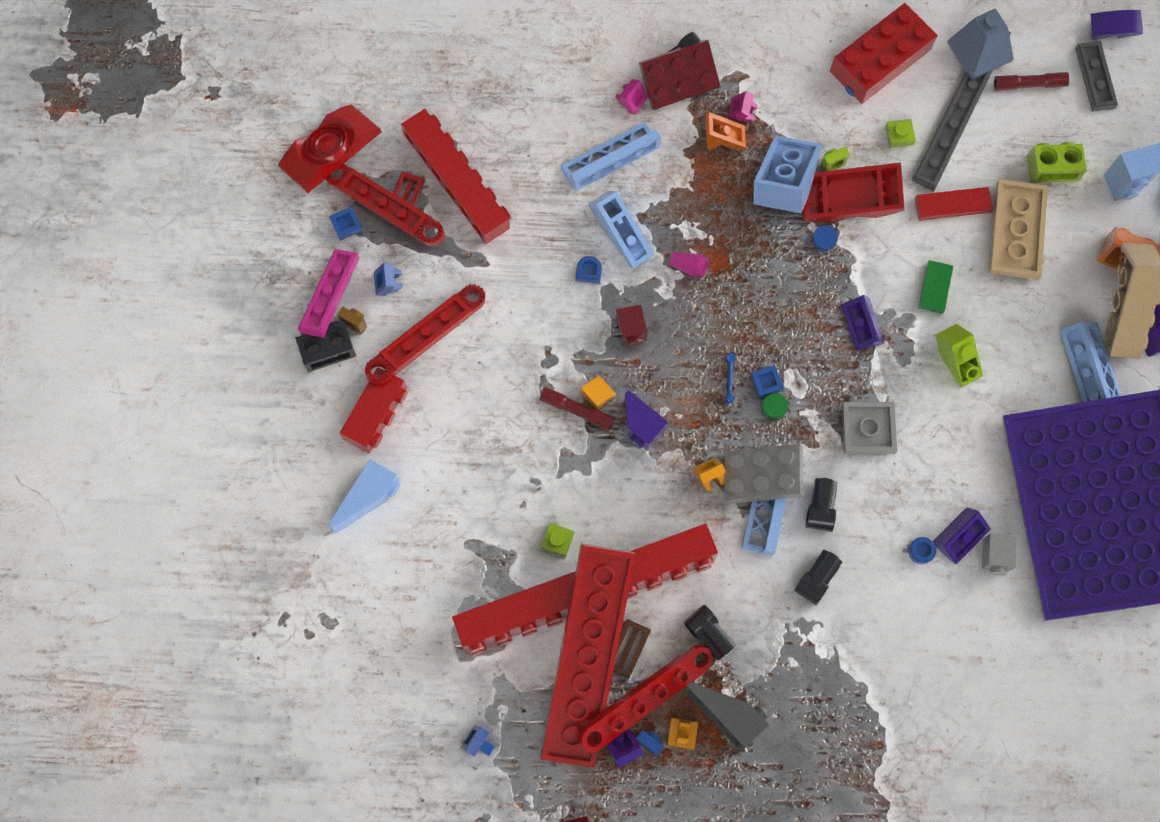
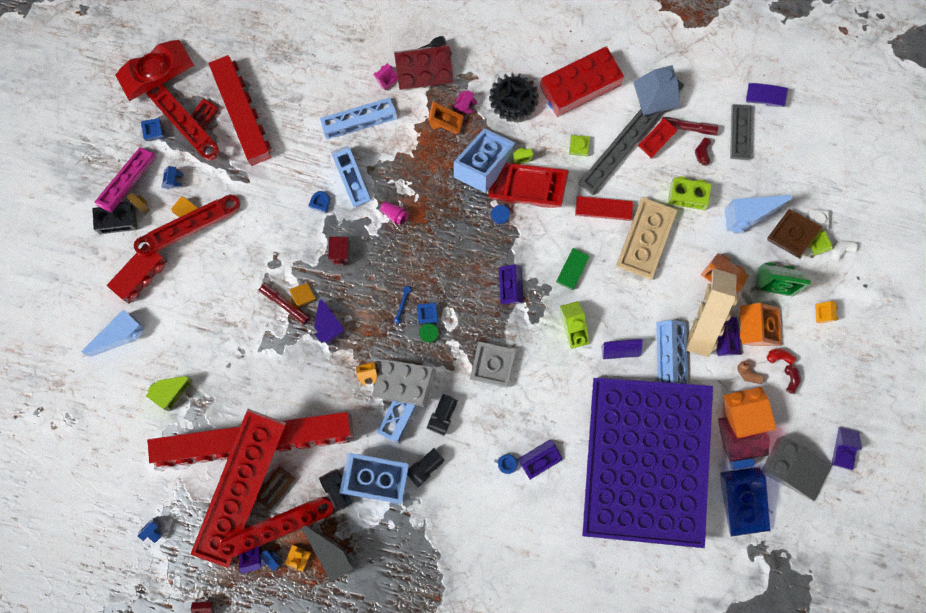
camera: 15 degrees right, 5 degrees up
lime plate [541,523,575,557] -> none
light grey brick [982,533,1017,575] -> none
none -> lime slope [146,376,193,412]
none -> light orange slope [171,196,198,217]
none -> light blue brick [339,453,409,504]
none -> black gear [489,72,539,122]
none -> dark purple slope [601,339,643,359]
none -> red plate [638,118,678,158]
none -> dark red arm [695,138,711,166]

